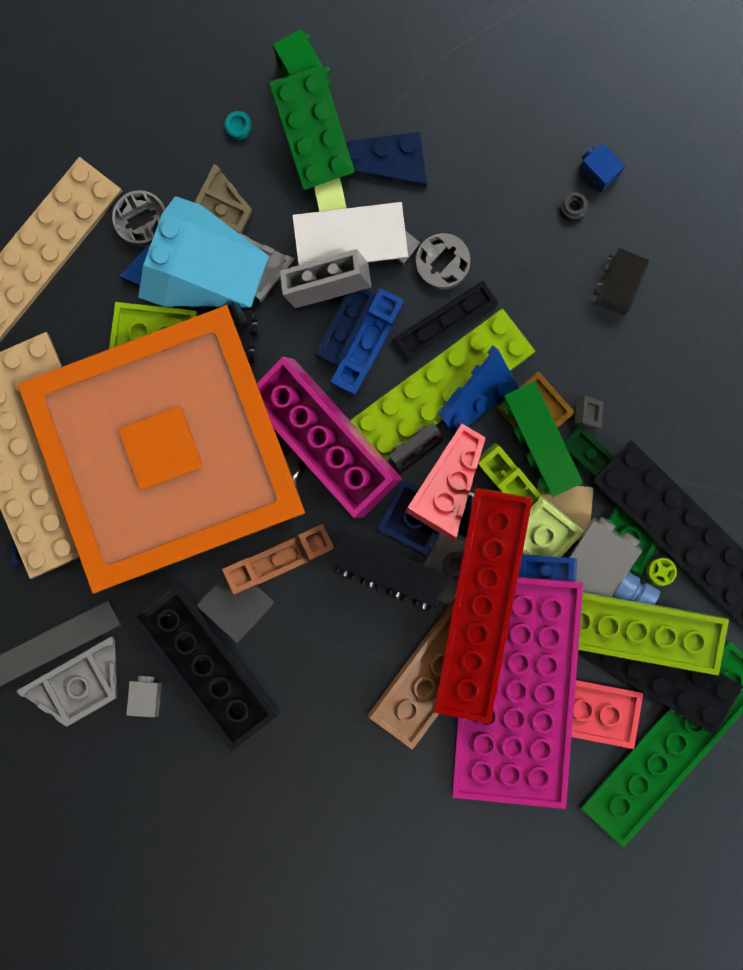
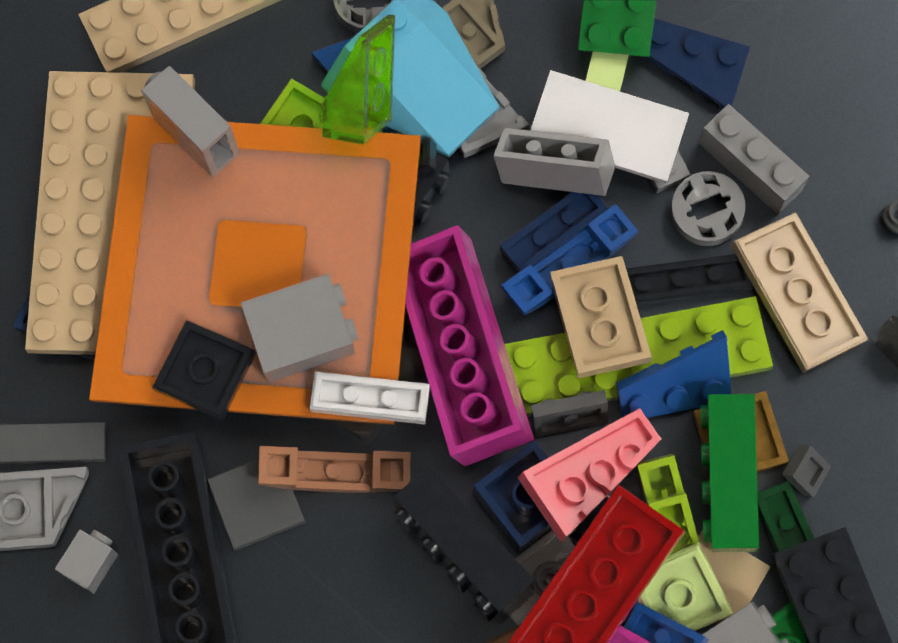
camera: 25 degrees right, 10 degrees down
none -> light grey brick [141,65,240,178]
none -> black tile [152,320,256,421]
none -> light grey brick [241,273,359,383]
none -> white tile [310,372,430,424]
none -> clear neon green slope [319,14,395,145]
none -> tan plate [550,256,652,379]
none -> light grey brick [699,104,810,215]
none -> tan tile [731,212,868,373]

